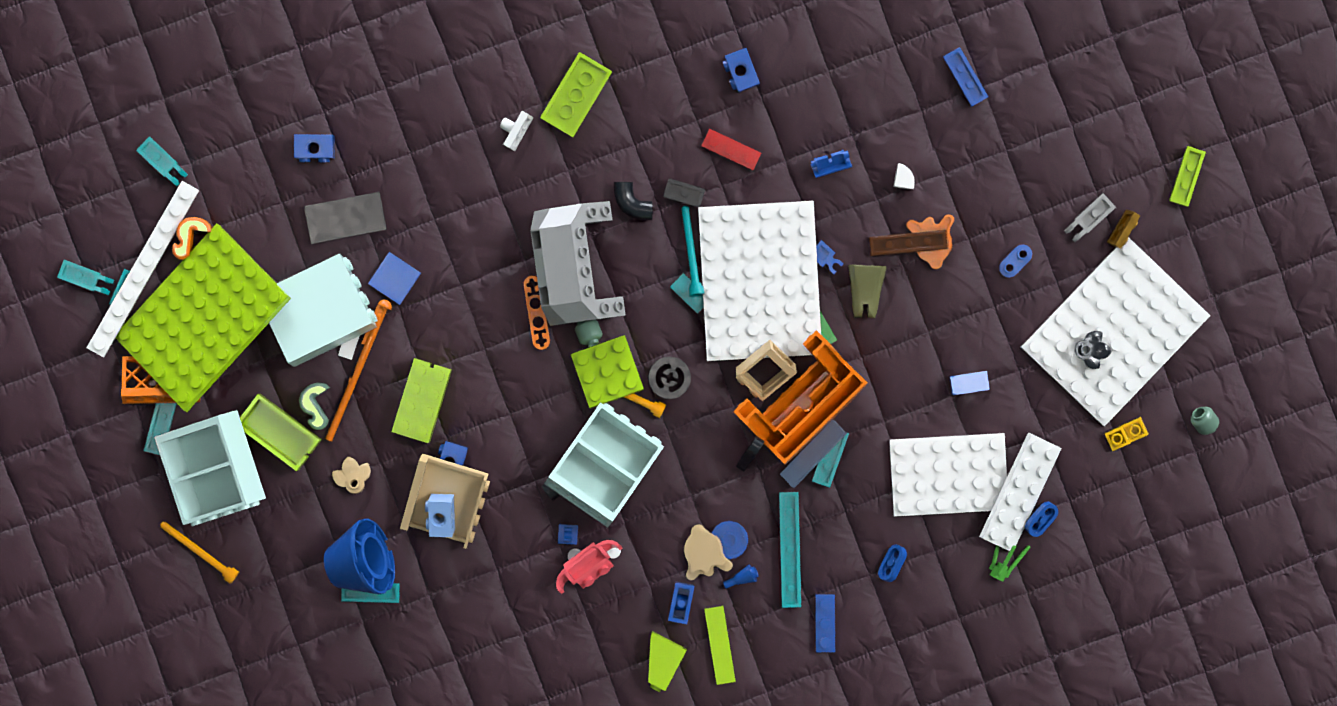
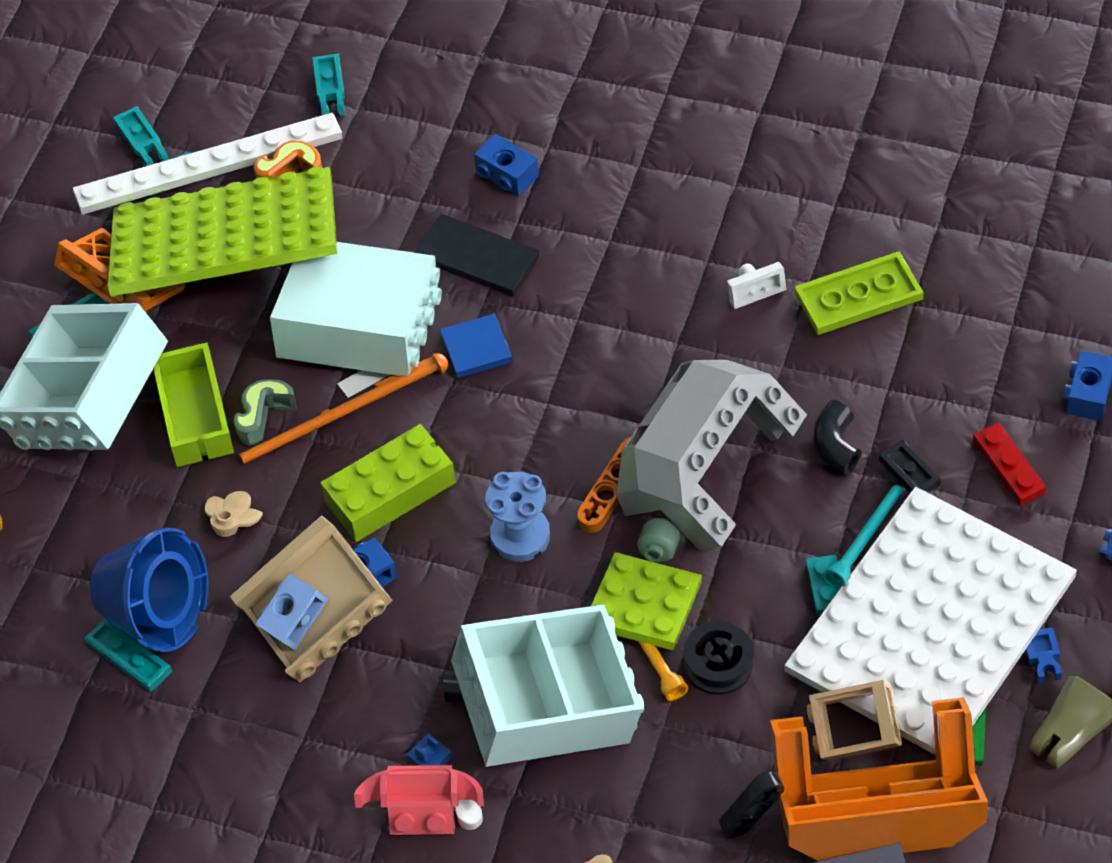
camera: 40 degrees right, 35 degrees down
none -> medium blue piece [486,472,550,562]

